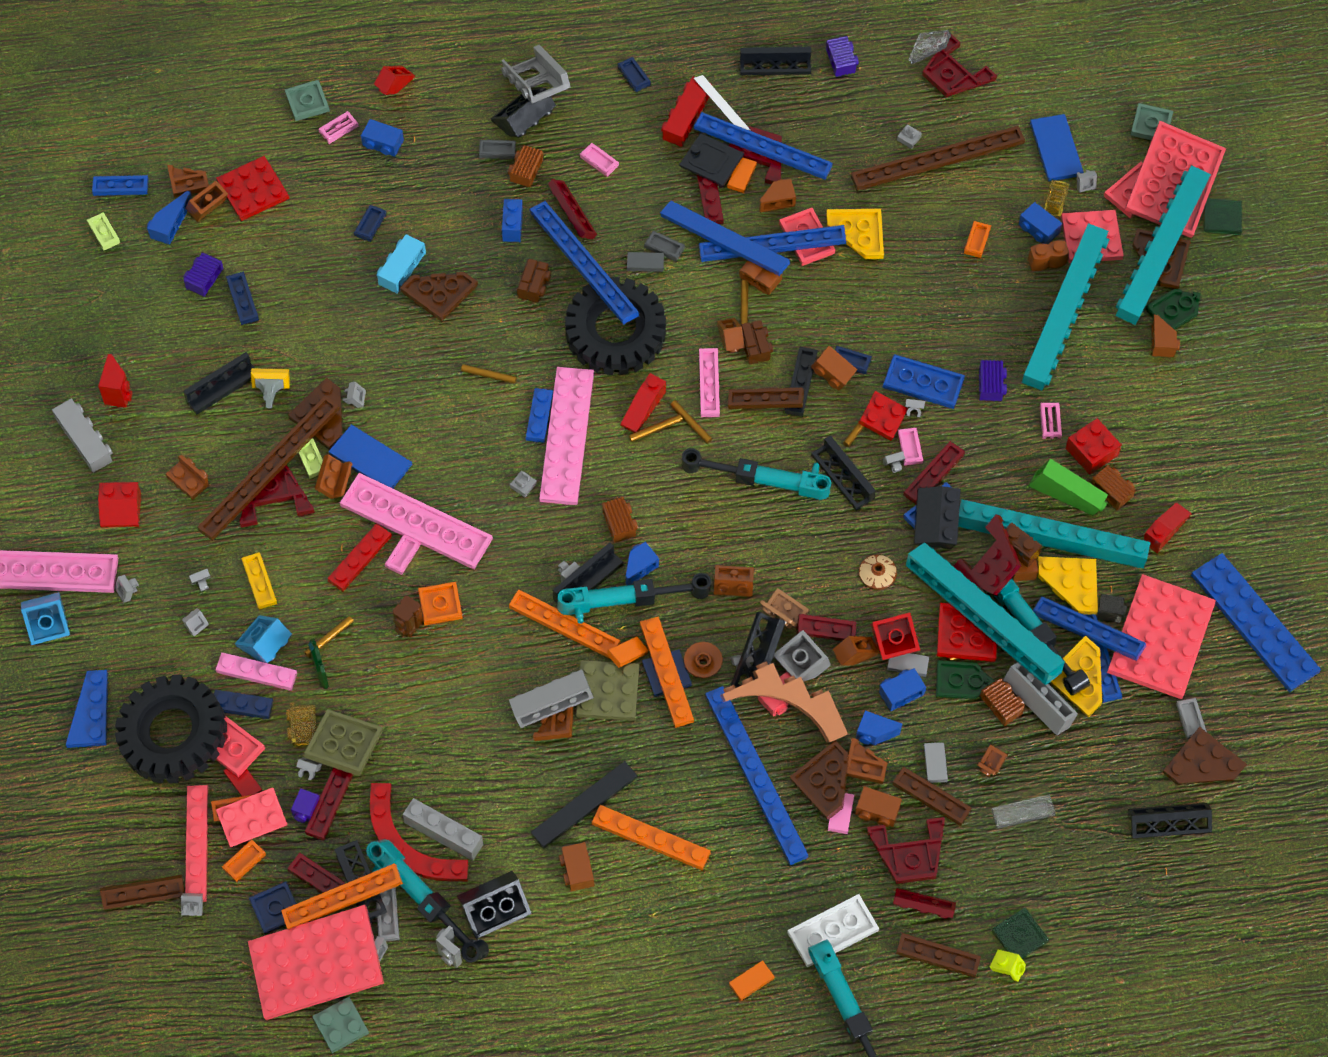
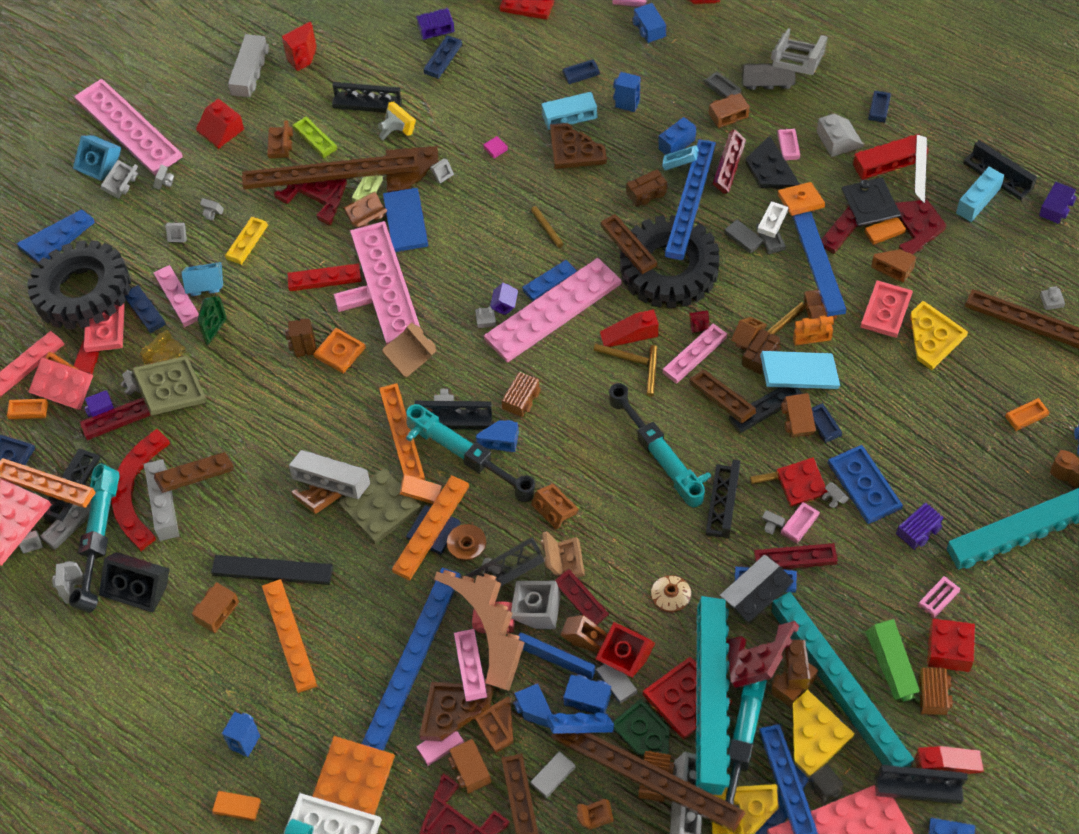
camera: 50 degrees right, 5 degrees down
dark red plate [287,853,346,893] -> none
pearl gold bar [304,616,354,658] -> none
blue tile [694,112,833,180] -> none
blue tile [699,225,846,262] -> none
none -> light grey bracket [100,160,138,199]
none -> reddish brown plate [154,452,234,493]
none -> blue brick [222,712,260,758]
none -> lime tile [293,117,337,158]
none -> orange plate [312,736,395,815]
none -> medium nougat bracket [382,322,437,377]
none -> bright pink plate [454,629,487,701]
none -> dark pink tile [483,136,508,159]
none -> dark purple brick [490,283,518,316]
none -> blue tile [519,633,595,680]
none -> blue plate [546,712,614,733]
none -> reddish brown plate [551,733,745,832]
none -> reddish brown plate [600,214,657,274]
none -> blue brick [613,72,640,112]
none -> medium azure tile [662,146,698,170]
none -> dark red tile [689,310,710,333]
none -> black wing [745,137,800,189]
none -> white plate [757,201,788,238]
none -> medium azure tile [760,351,840,389]
none -> orange plate [778,182,825,216]
none -> orange plate [793,315,834,346]
none -> light grey slope [817,114,864,157]
none -> black fence [874,765,968,804]
none -> medium azure brick [956,167,1004,222]

